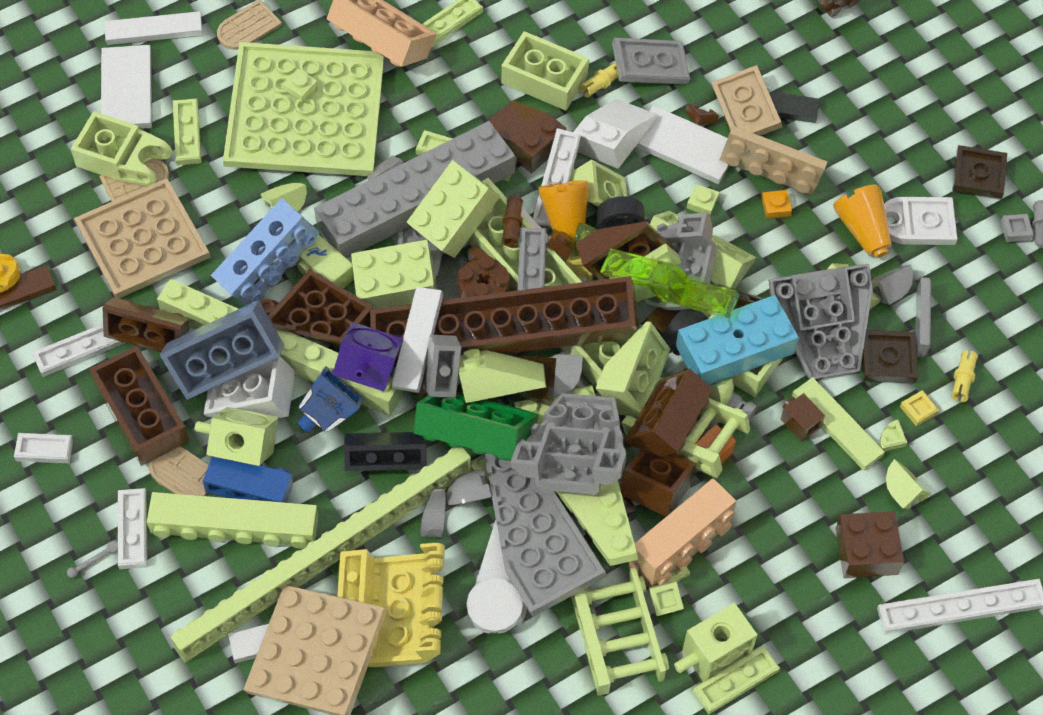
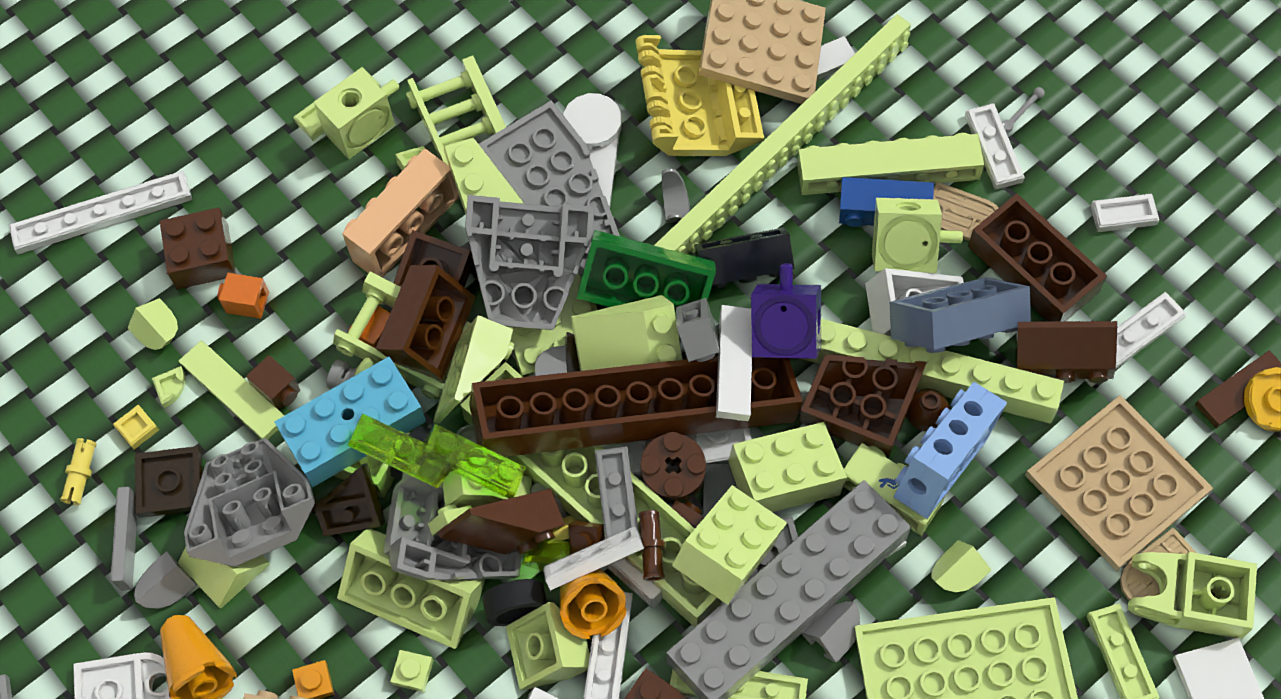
camera: 175 degrees right, 5 degrees up
blue torso [298,366,364,432] -> none
light grey brick [446,469,491,505] -> none
none -> orange brick [217,273,269,319]
none -> white tile [544,527,644,590]

